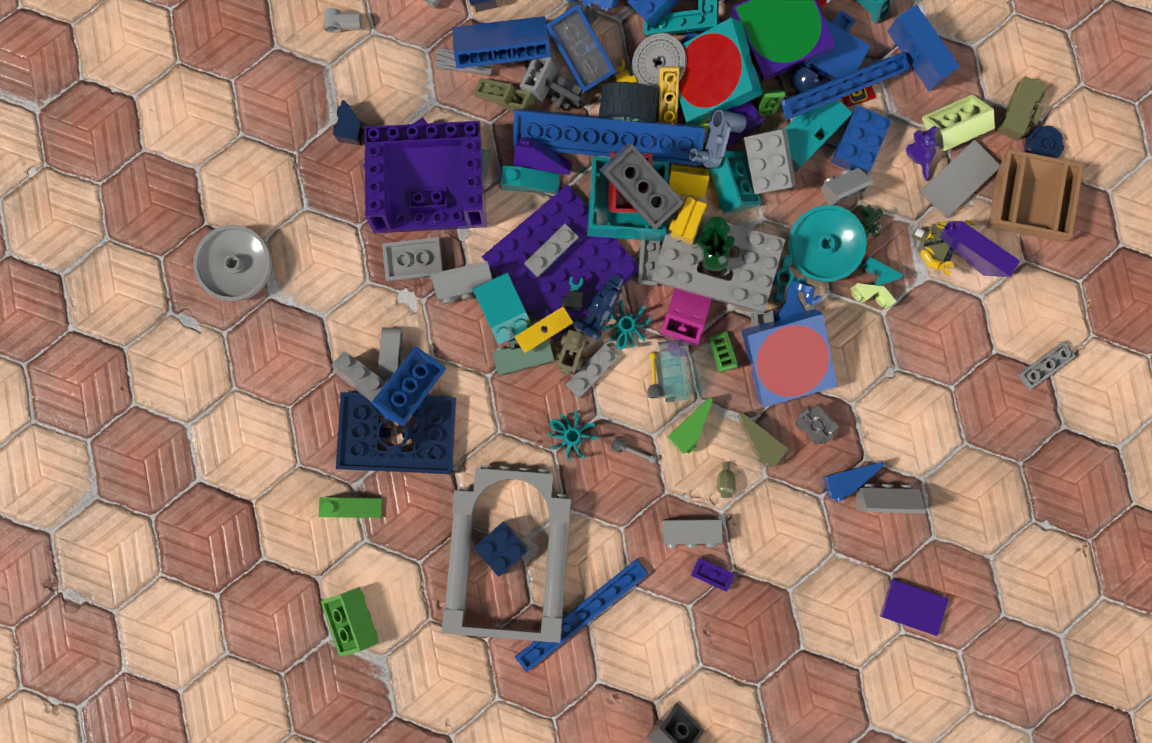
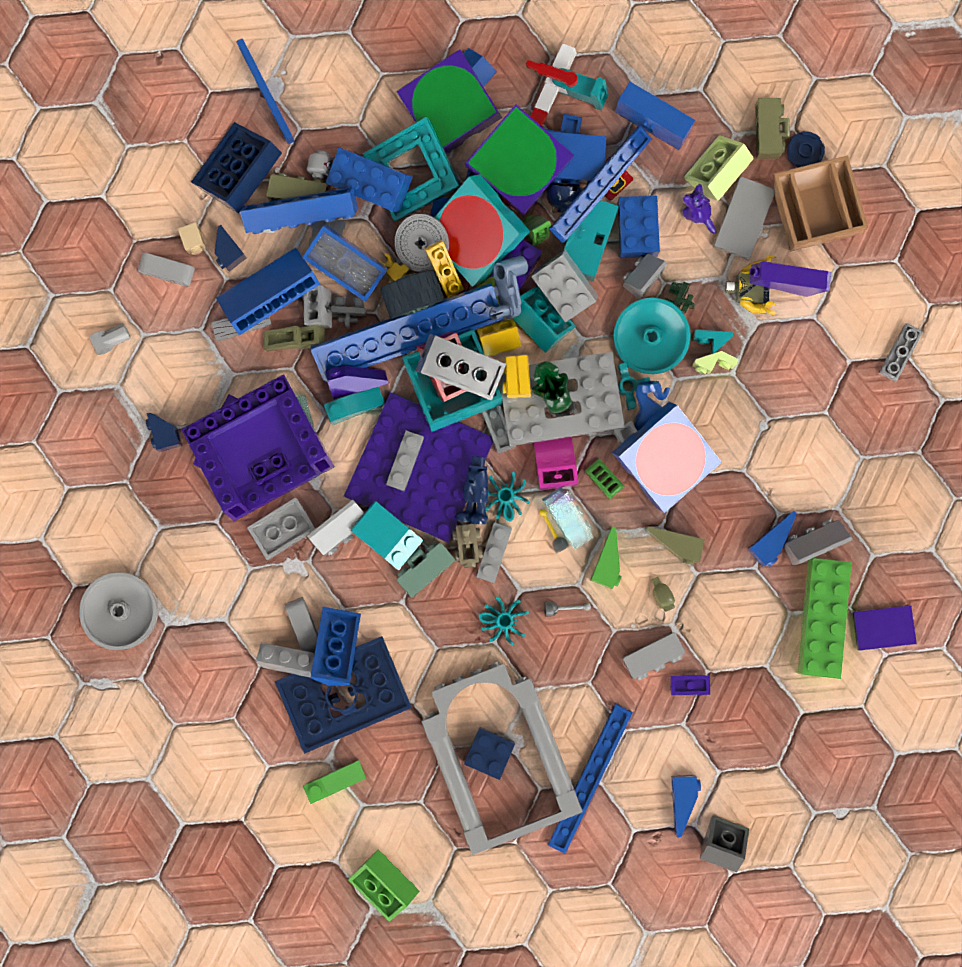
camera: 20 degrees left, 0 degrees up
yellow tile [515,307,573,353] -> none
pearl dark grey piece [562,276,583,311] -> none
flat silver piece [796,404,839,445] -> none
none -> blue slope [671,775,701,838]
none -> bright green brick [798,558,852,679]

